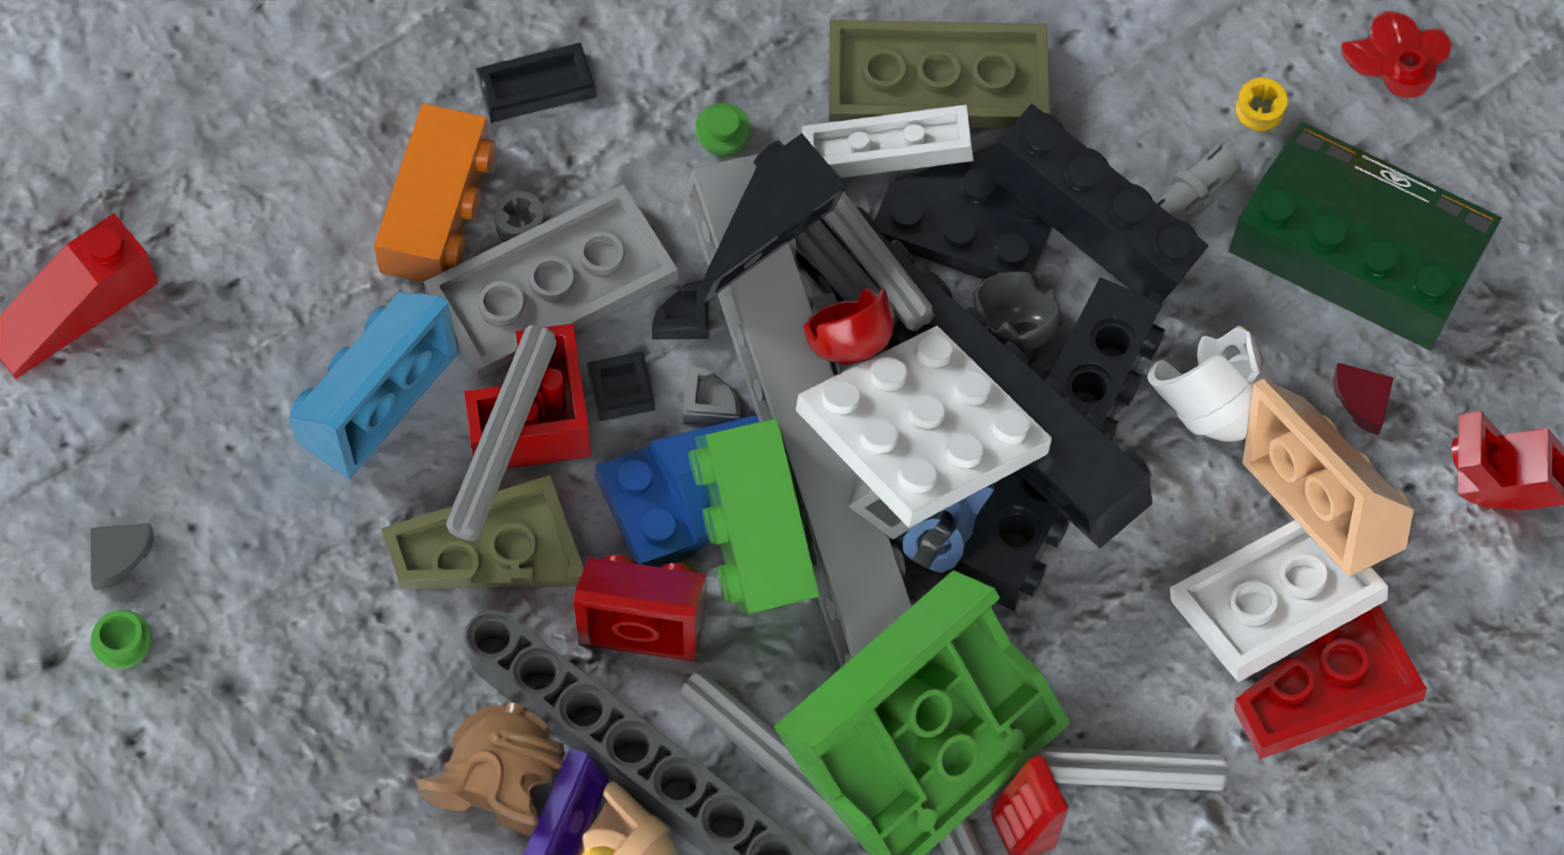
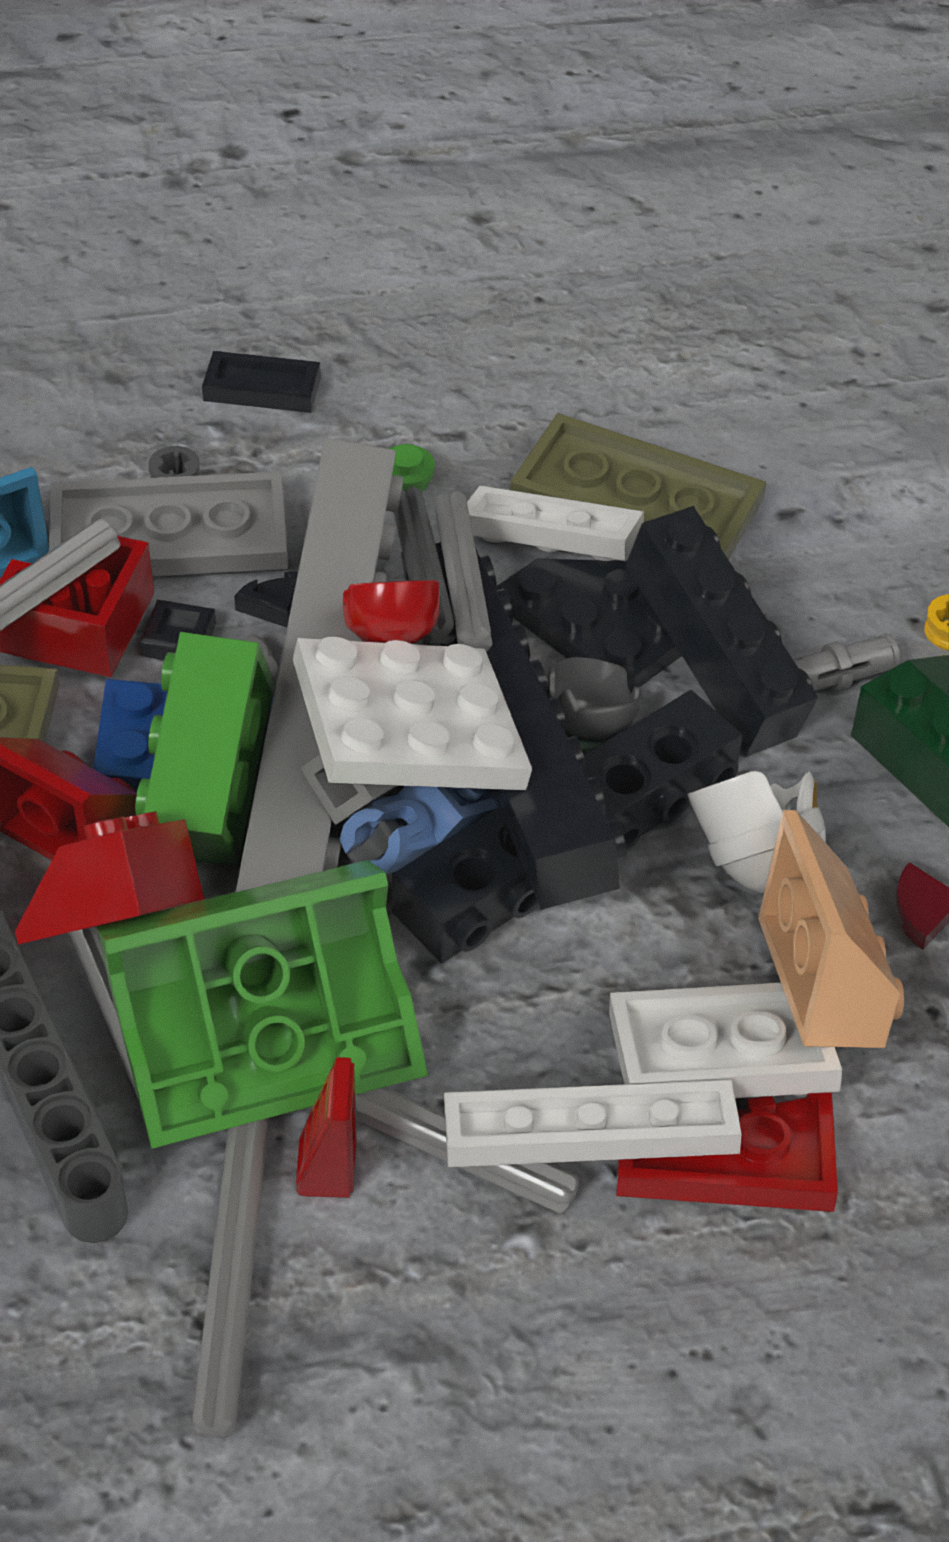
camera: 25 degrees right, 15 degrees down
orange brick [374,103,496,283] -> none
black slope [696,133,847,304] -> none
none -> red slope [15,811,204,945]
none -> white plate [444,1080,742,1167]

